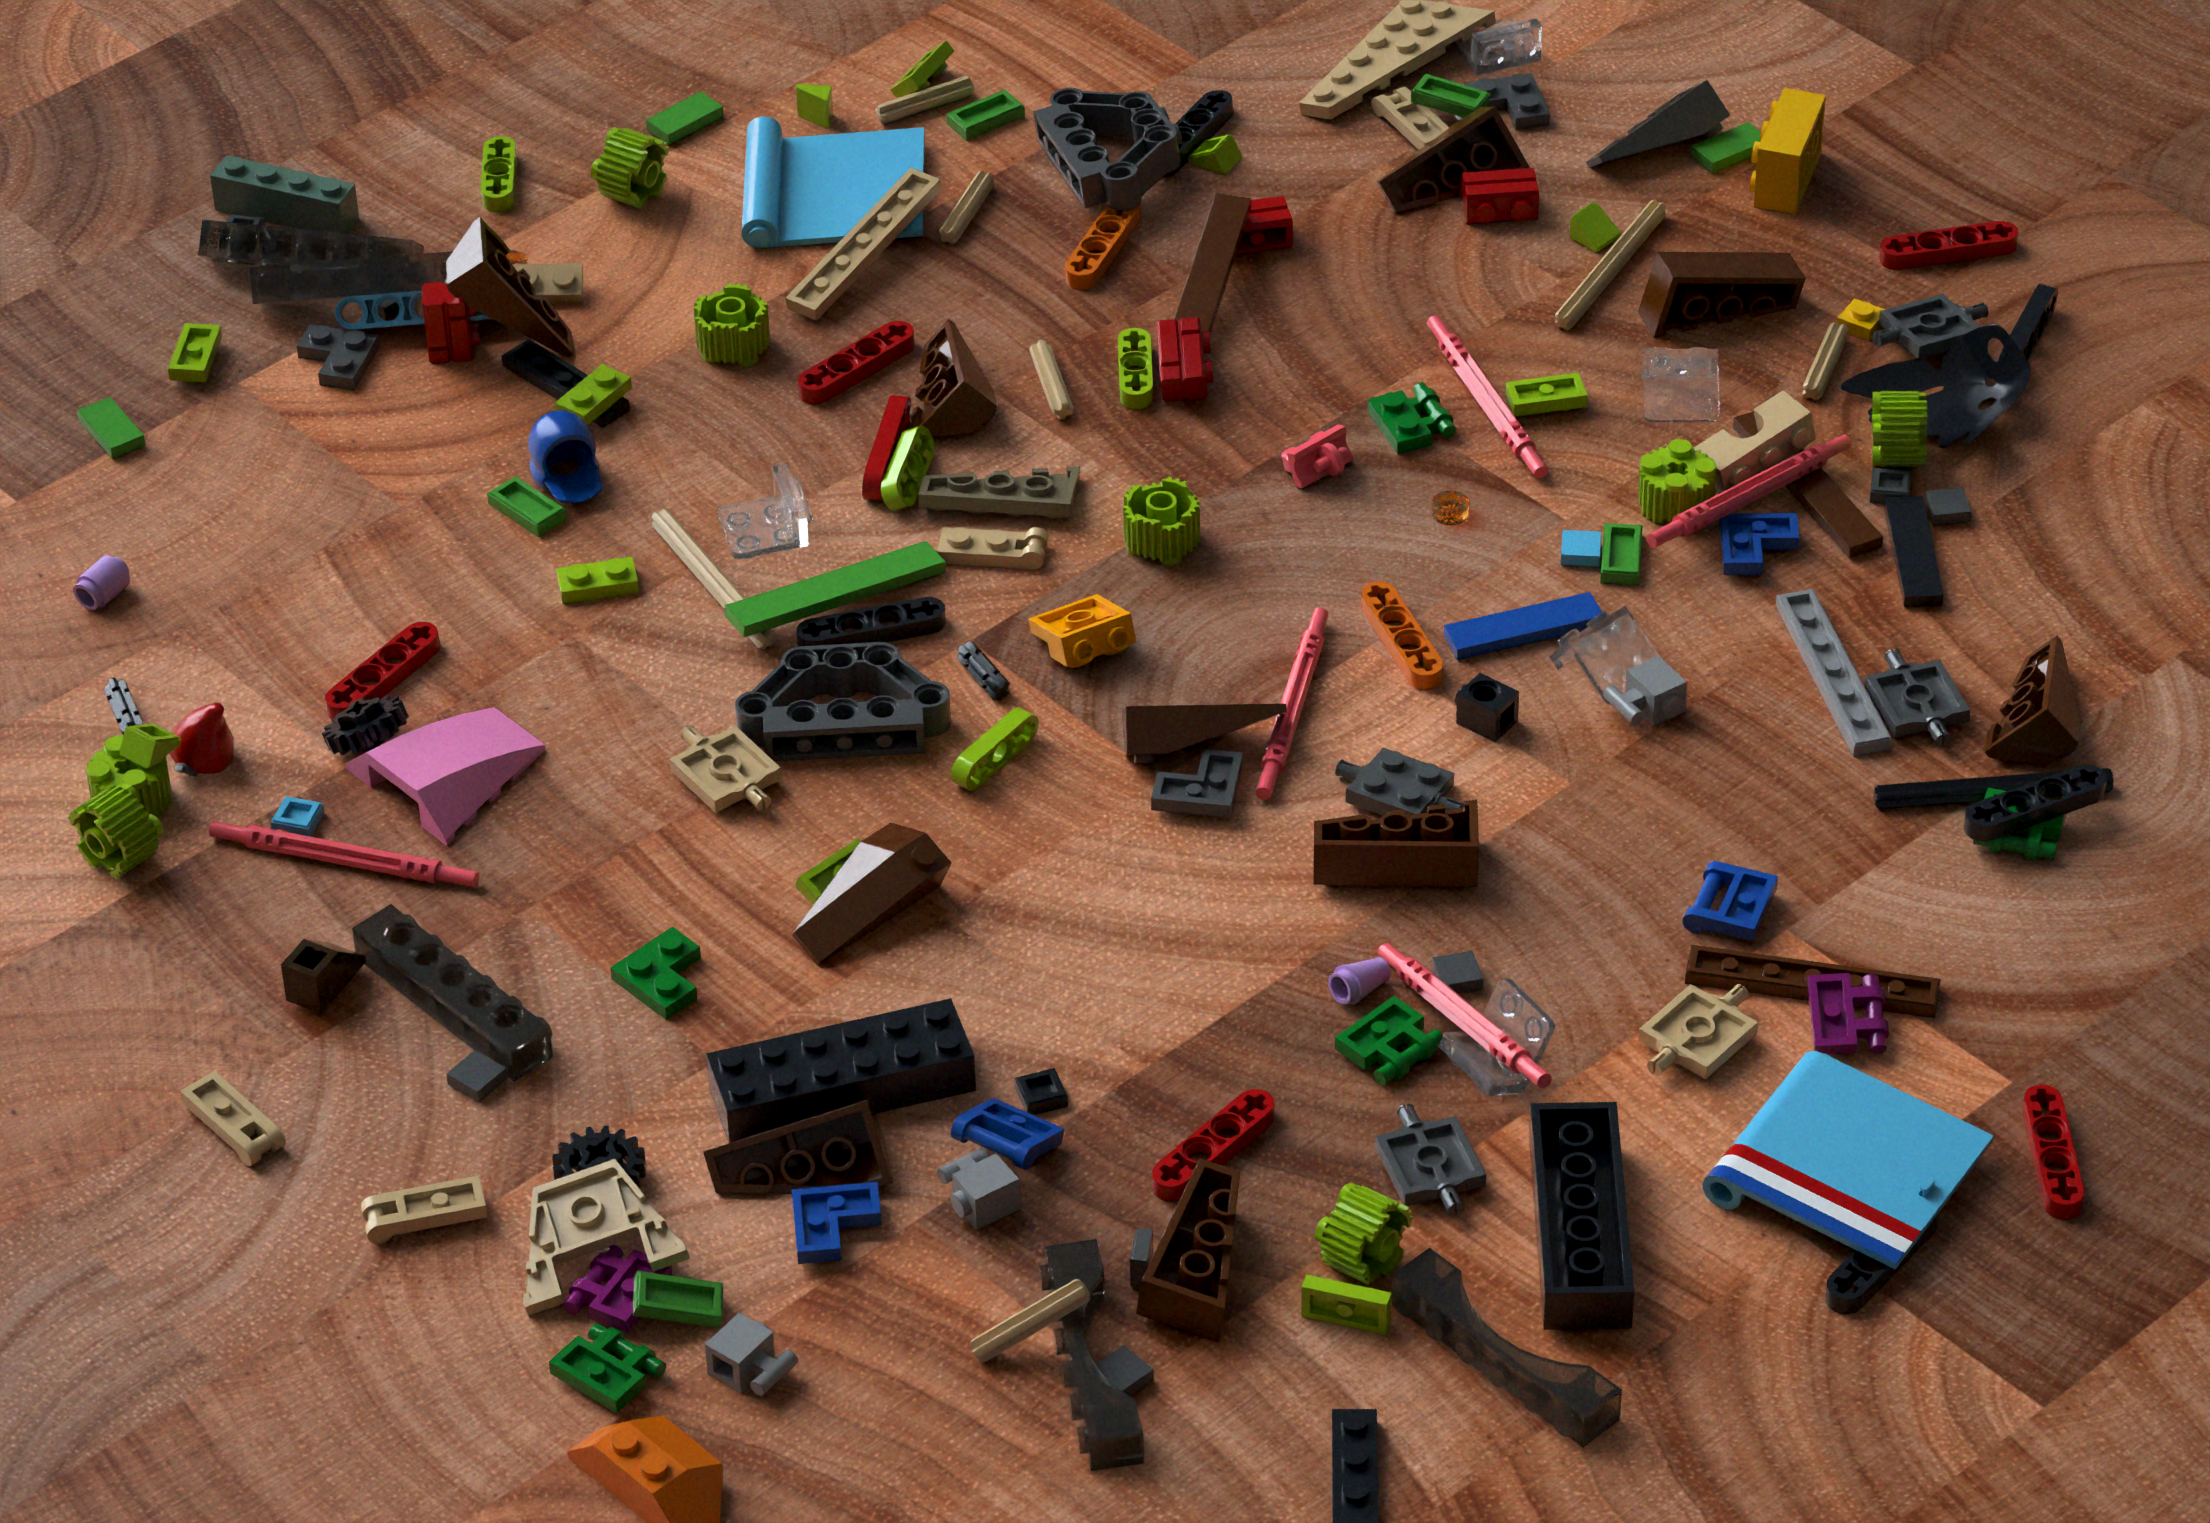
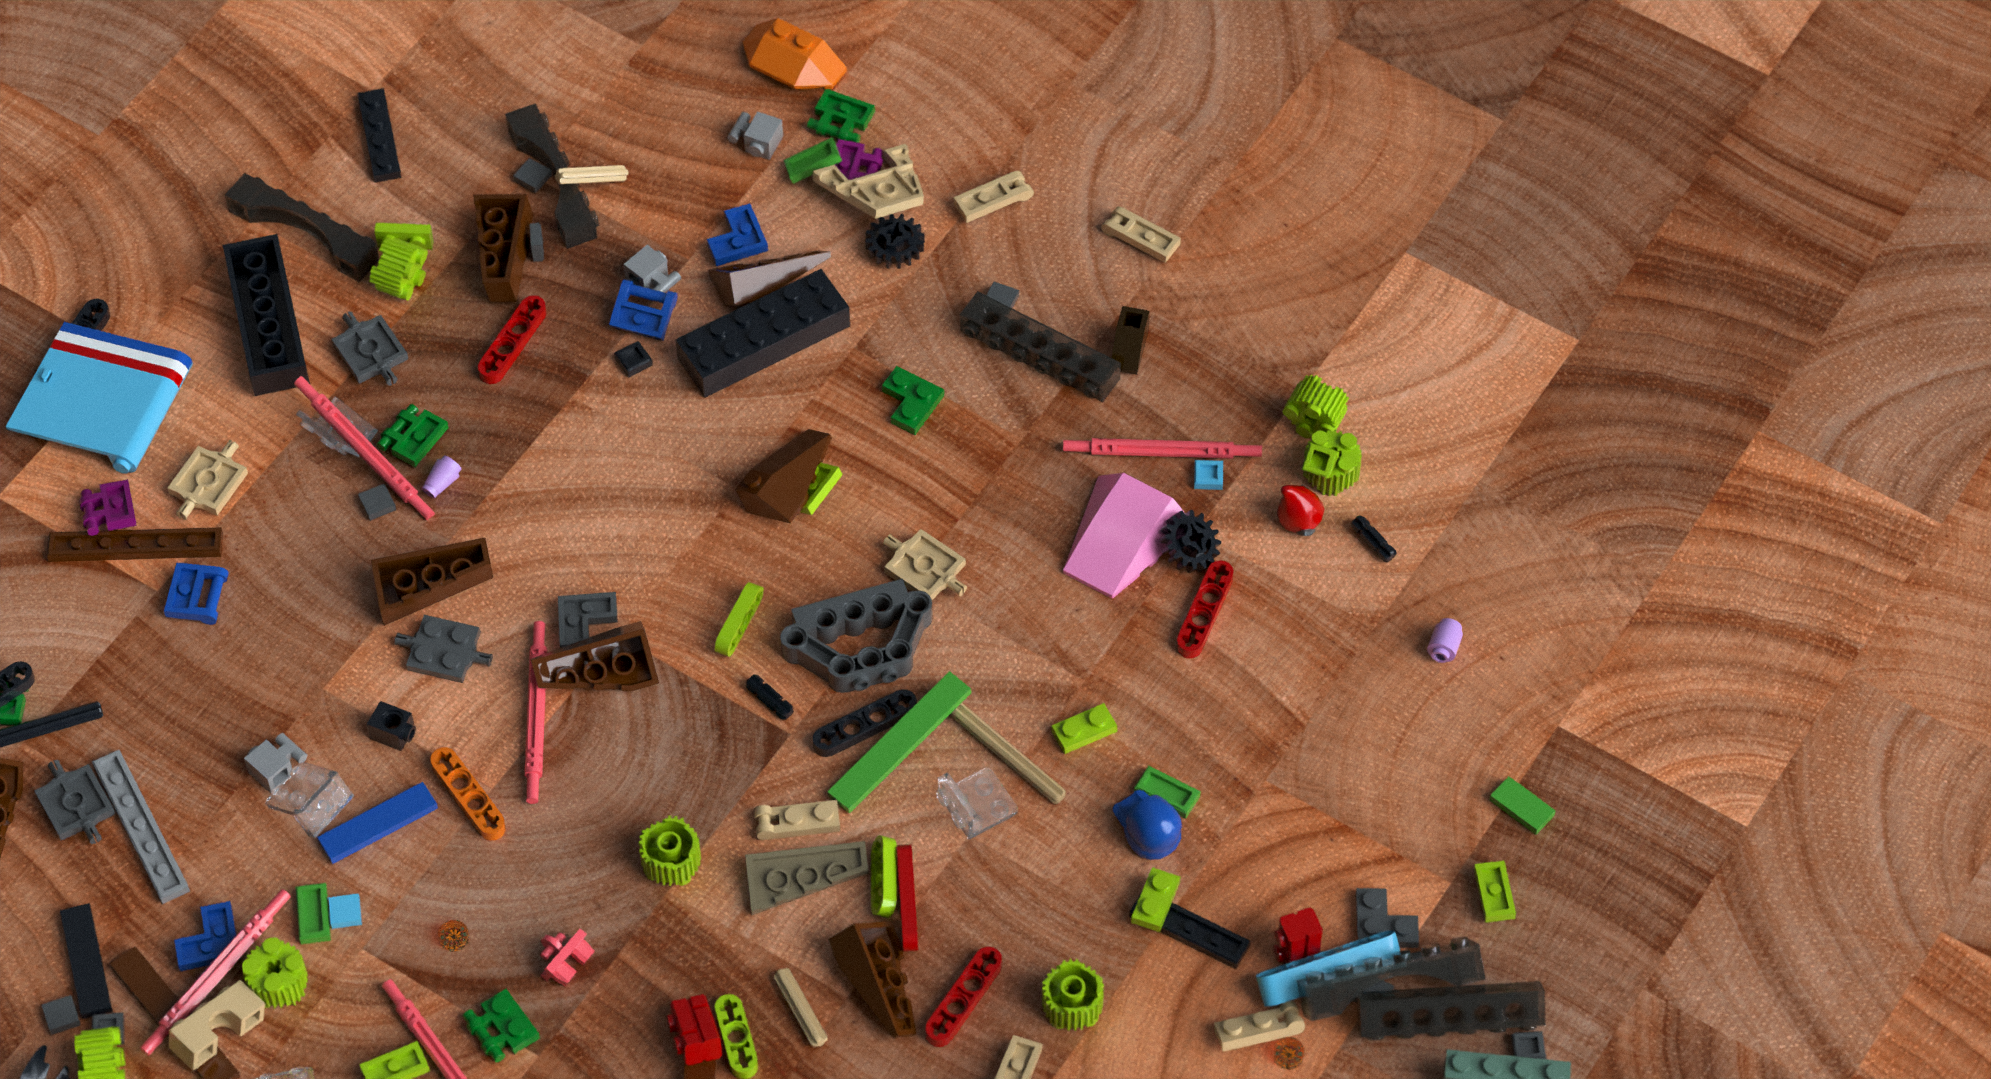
camera: 165 degrees right, 15 degrees up
reddish brown wedge [445,217,573,358] -> none
light orange plate [1028,594,1137,668] -> none

